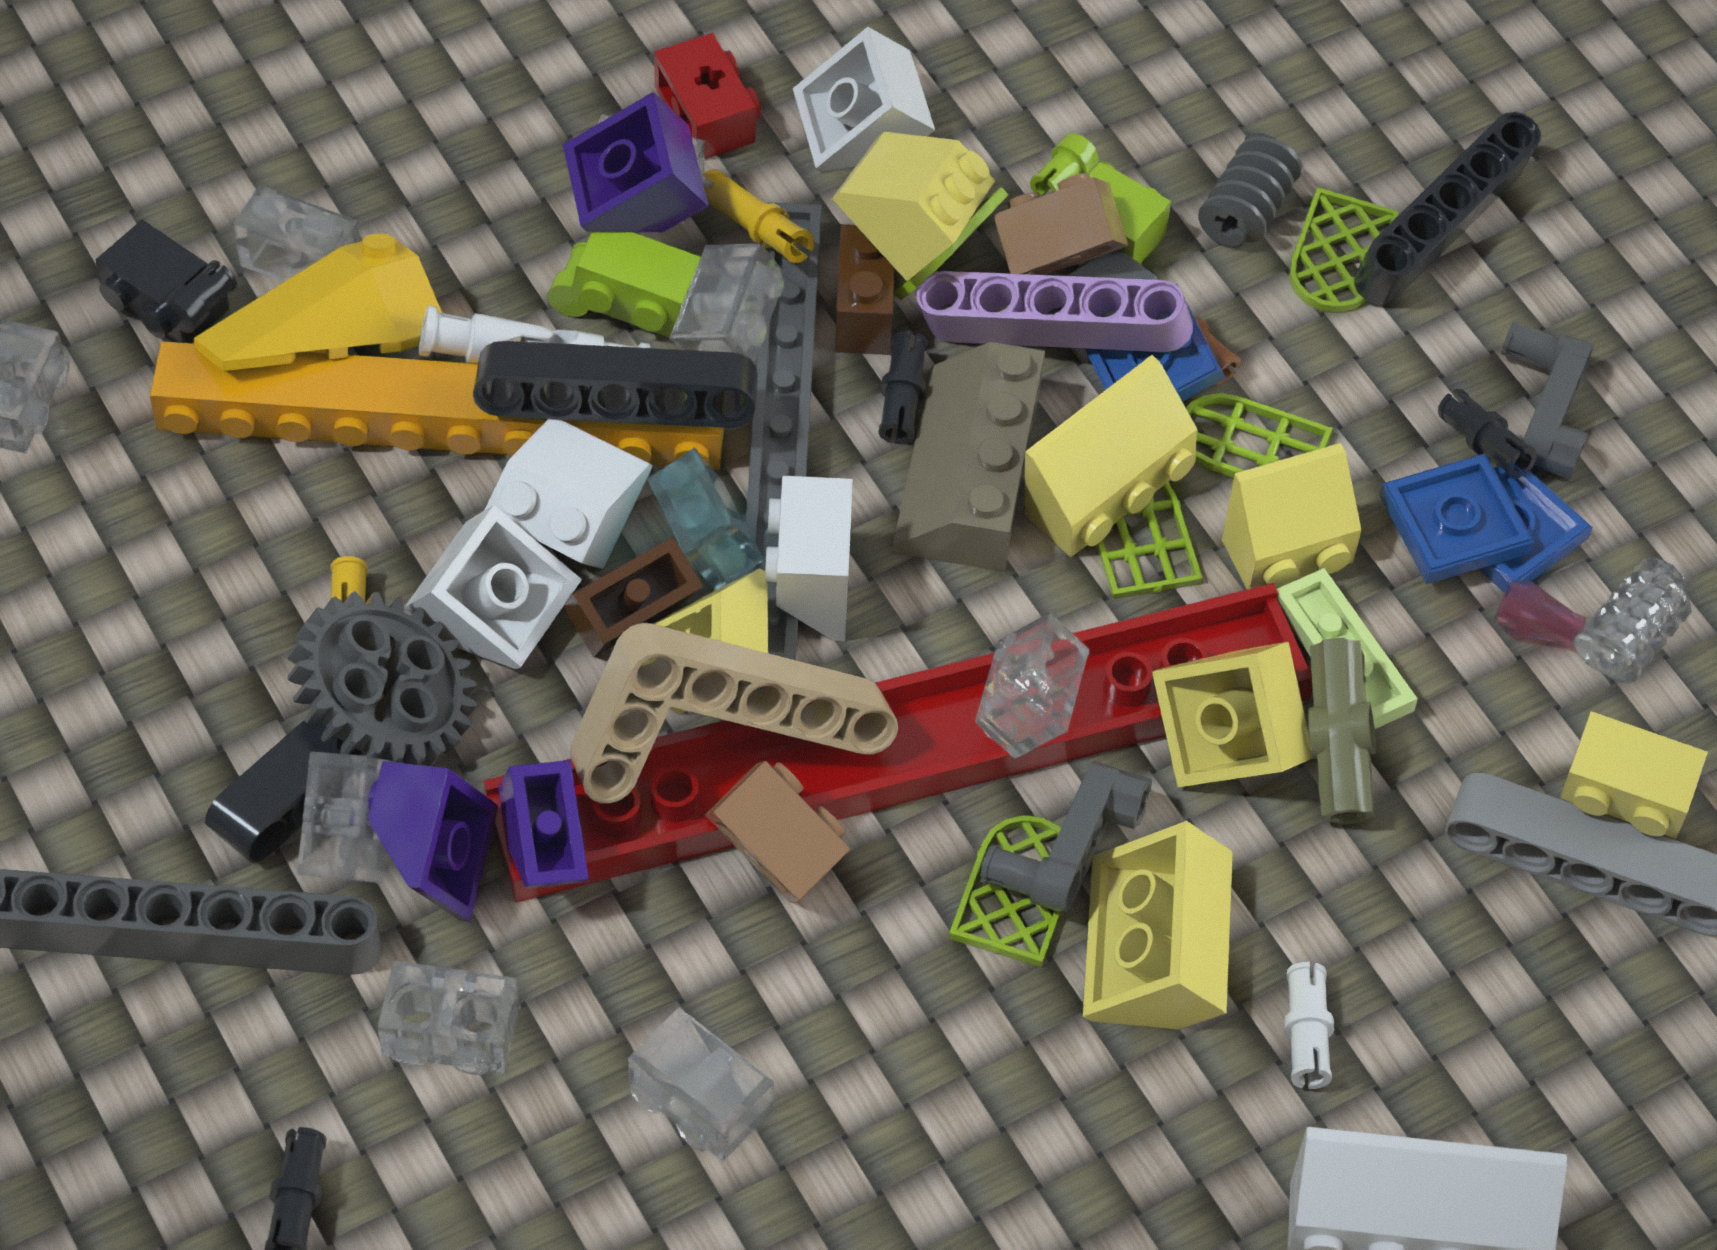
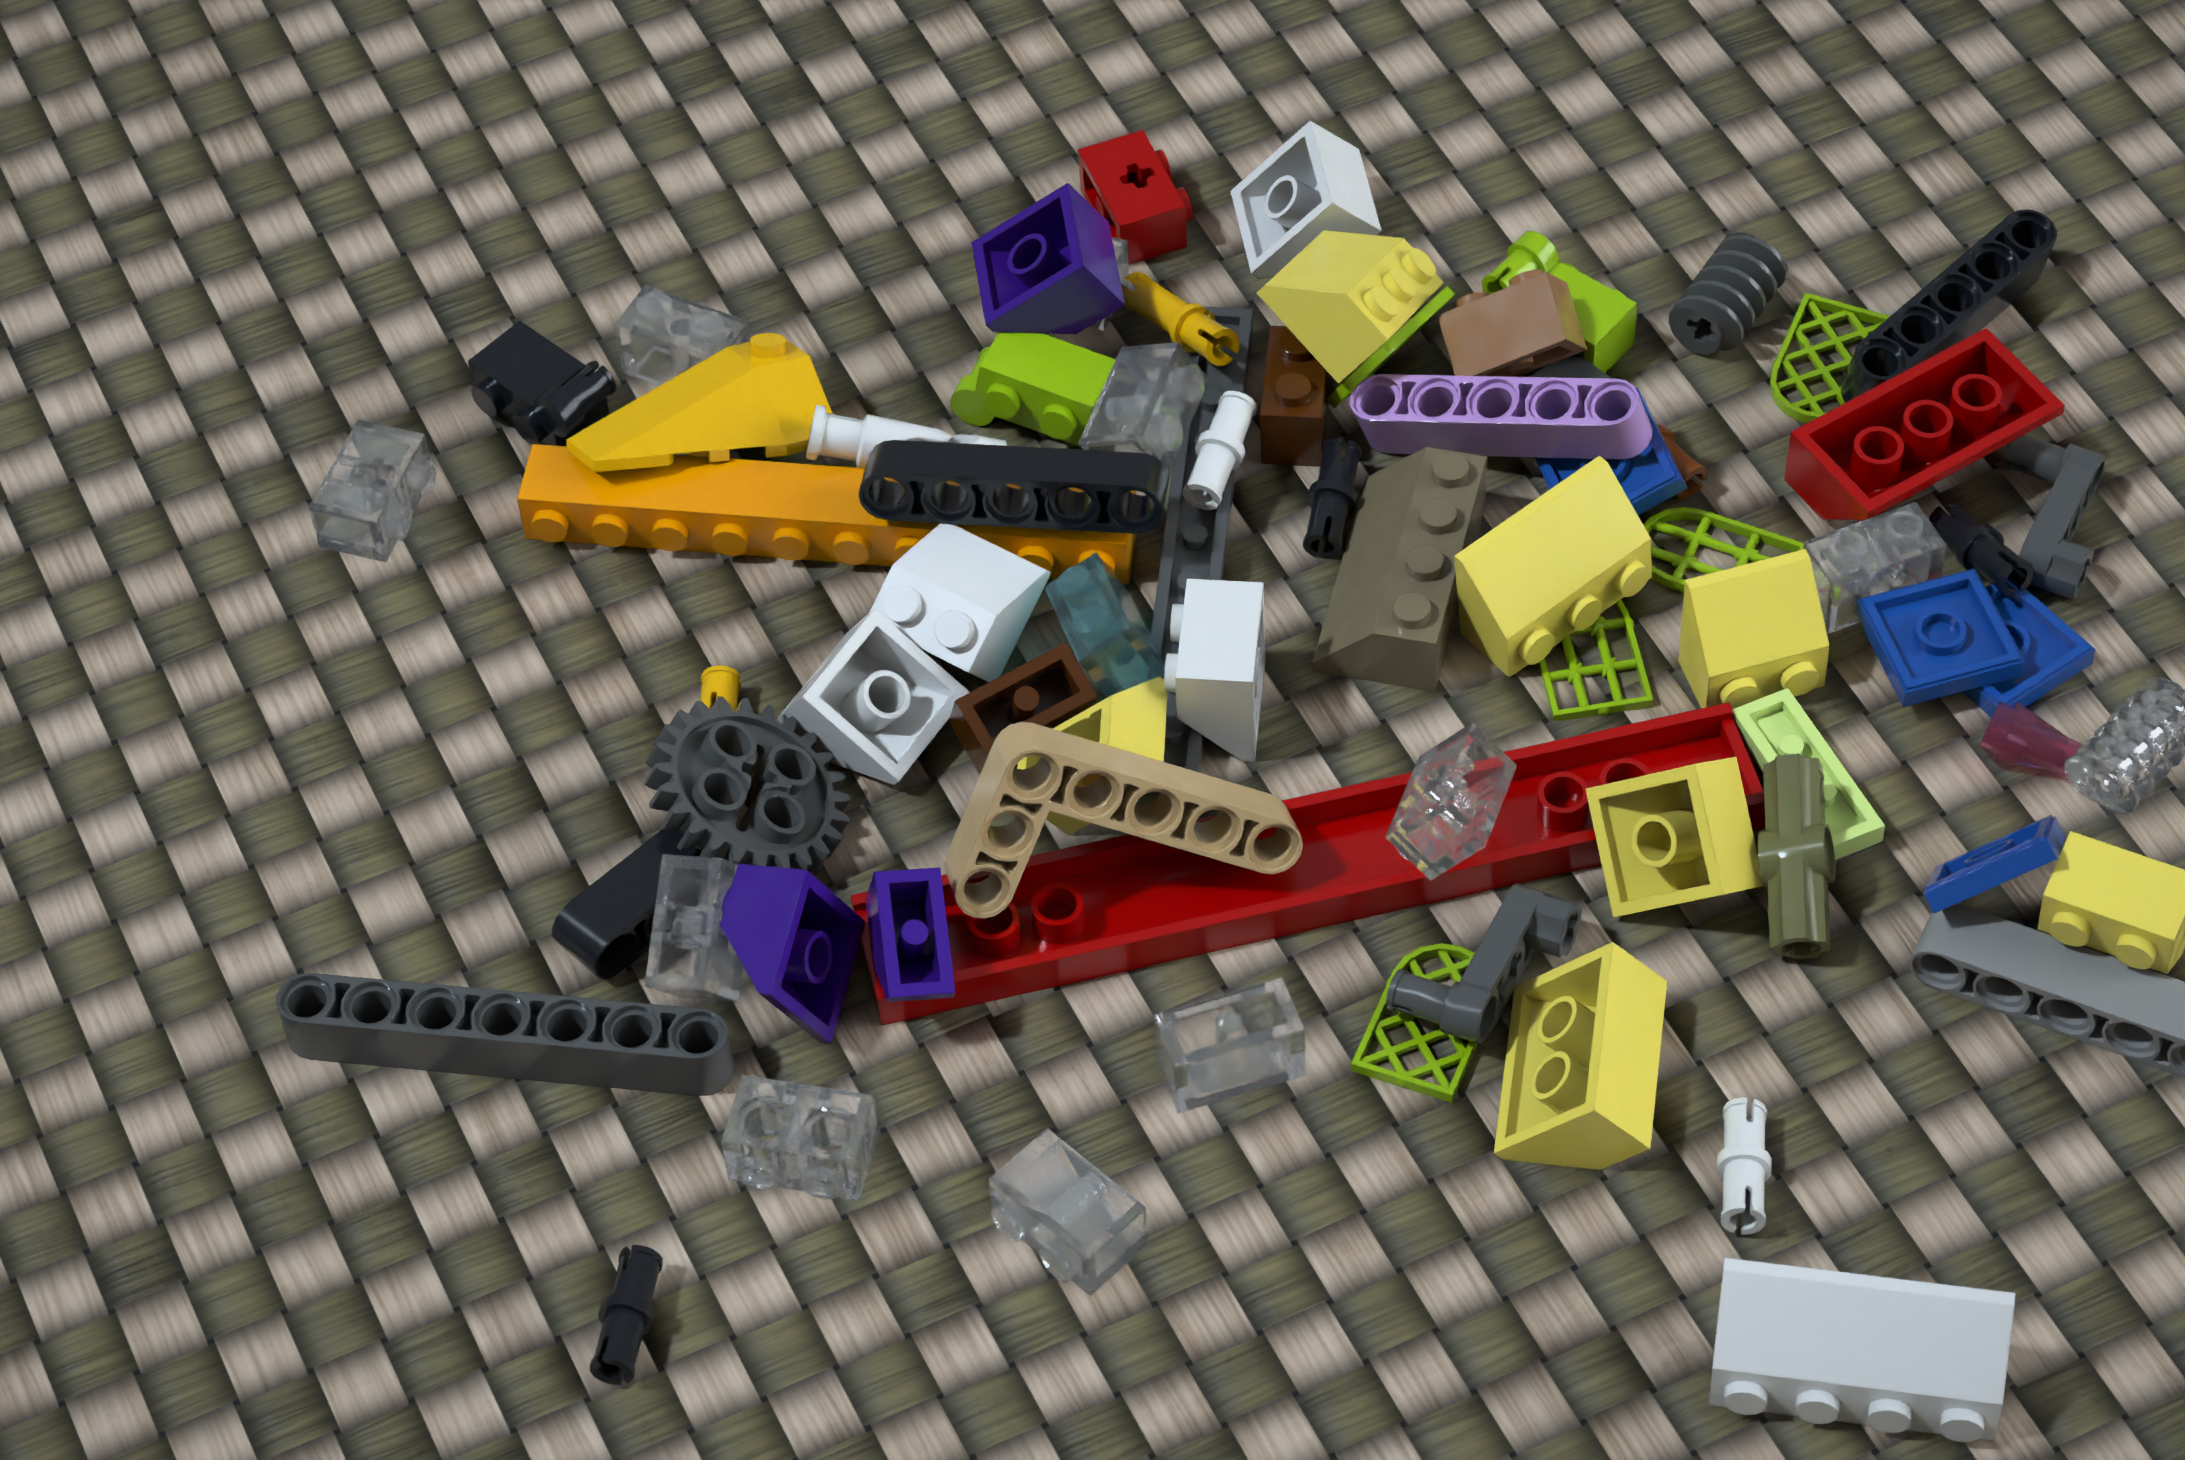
camera: 10 degrees right, 5 degrees down
medium nougat brick [705,761,850,902] -> none
none -> clear brick [1154,977,1305,1114]
none -> white pin [1182,391,1257,510]
none -> red slope [1784,328,2065,520]
none -> clear brick [1803,502,1947,634]
none -> blue tile [1923,815,2066,914]

